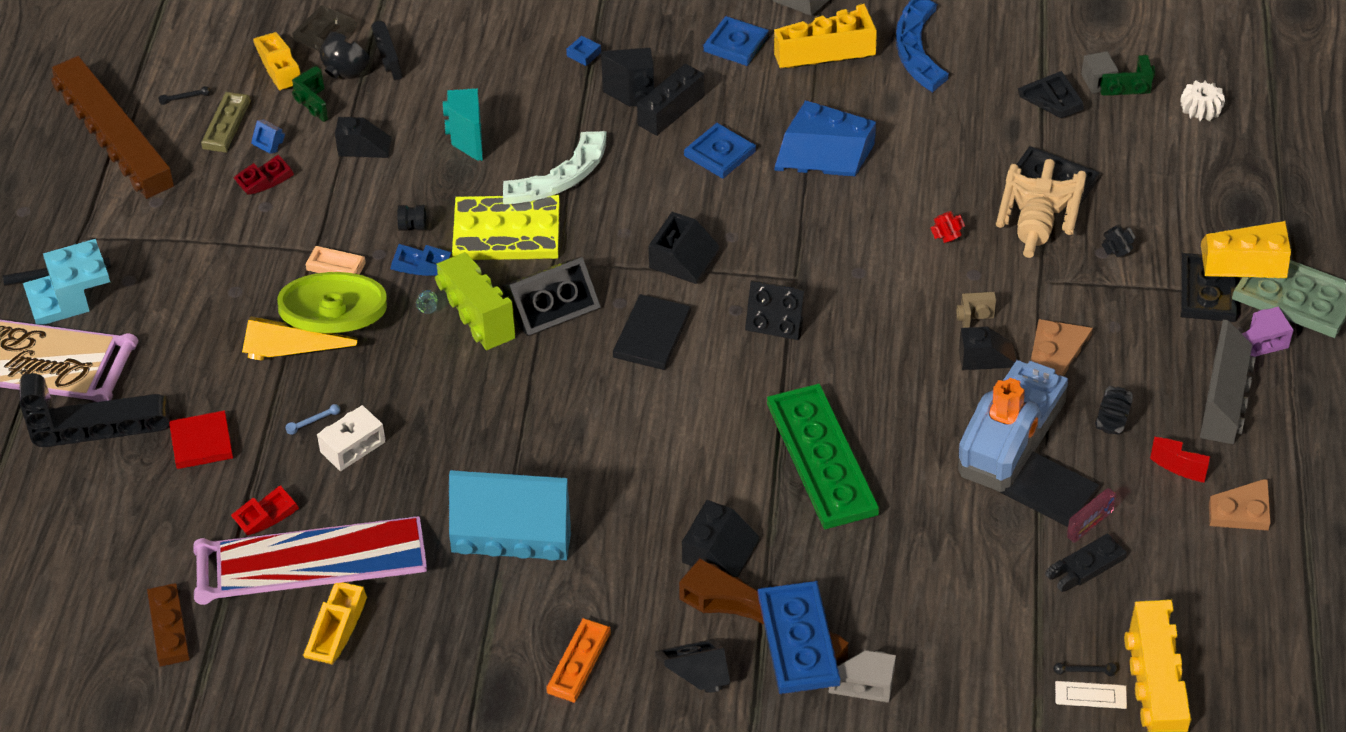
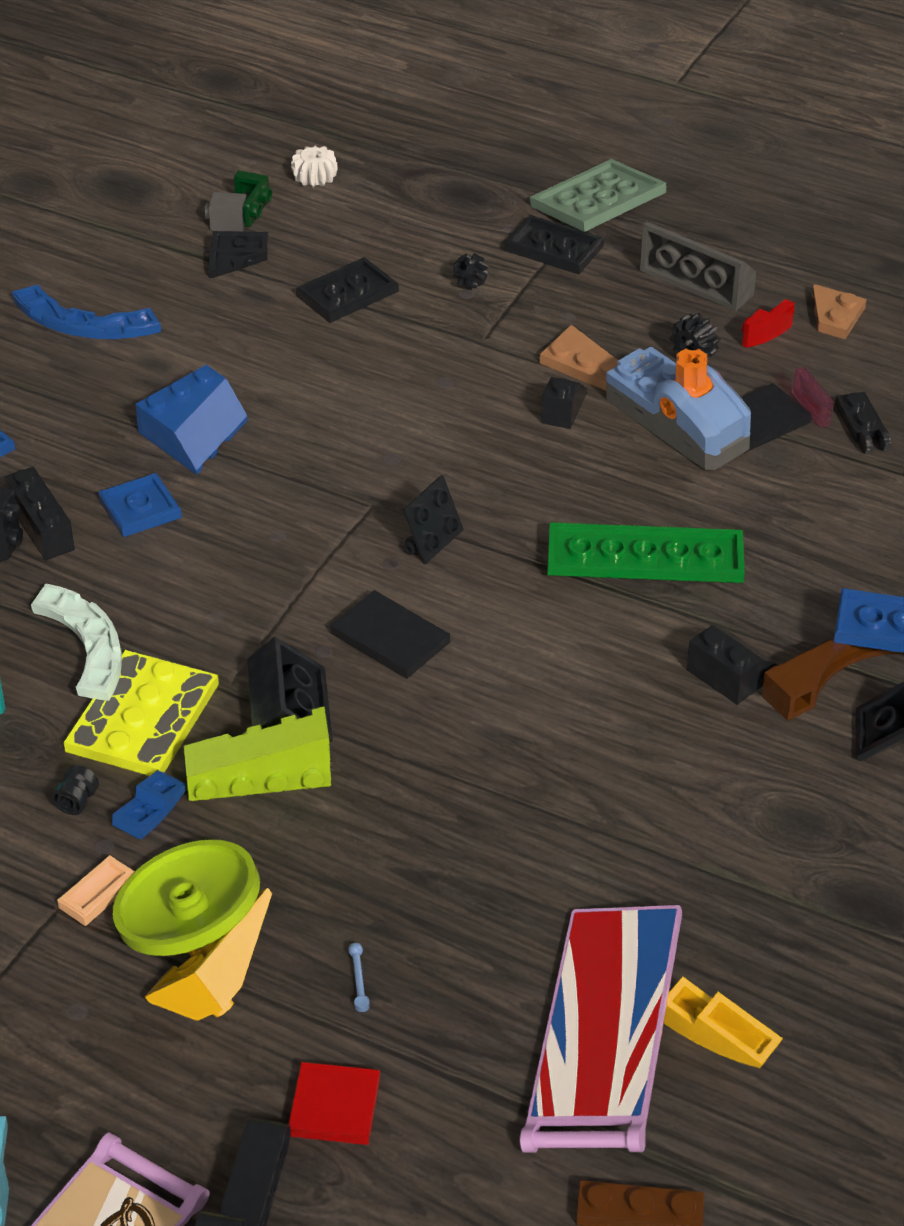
camera: 70 degrees left, 5 degrees down
red slope [231,485,299,536] -> none
white brick [317,405,385,471] -> none
clear light blue hinge [416,290,438,314] -> none
dark azure slope [449,470,571,561] -> none
orange tile [547,618,611,703] -> none
black slope [648,211,720,284] -> none
yellow wedge [774,4,876,68] -> none
red gear [930,211,965,243] -> none
dark tan bracket [956,292,996,328] -> none
tan bar [996,159,1086,258] -> none
yellow wedge [1201,221,1291,278] -> none
medium lavender arch [1242,307,1293,356] -> none

